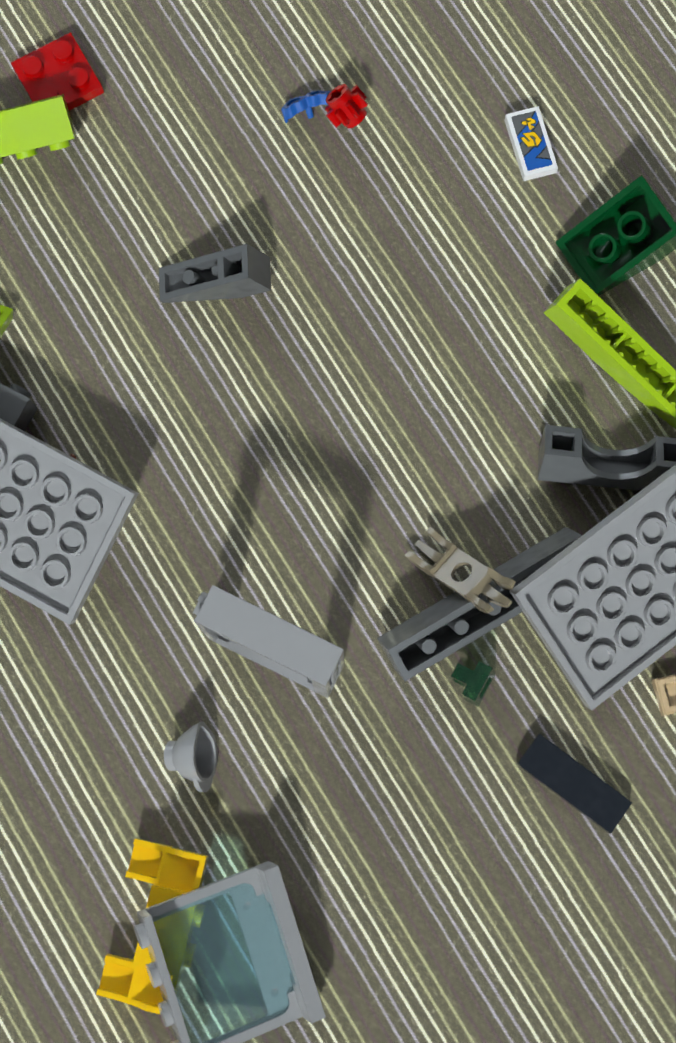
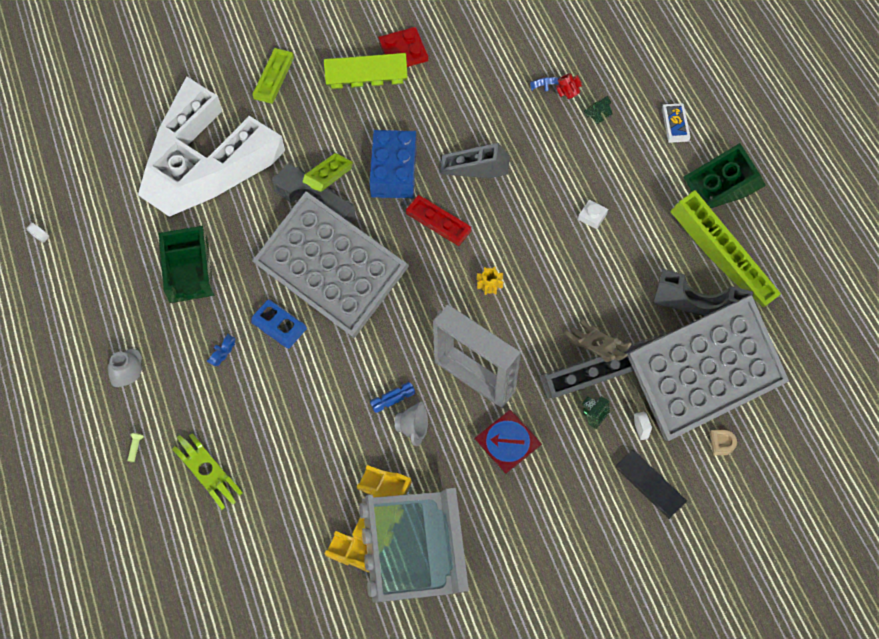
camera: 10 degrees right, 15 degrees down
none -> blue piece [369,130,417,199]
none -> blue axle [370,382,415,413]
none -> red plate [406,195,472,246]
none -> piece [474,410,542,474]
none -> yellow gear [477,267,504,295]
none -> white plate [578,200,608,229]
none -> clear green tile [583,96,613,124]
none -> white tile [634,411,652,441]

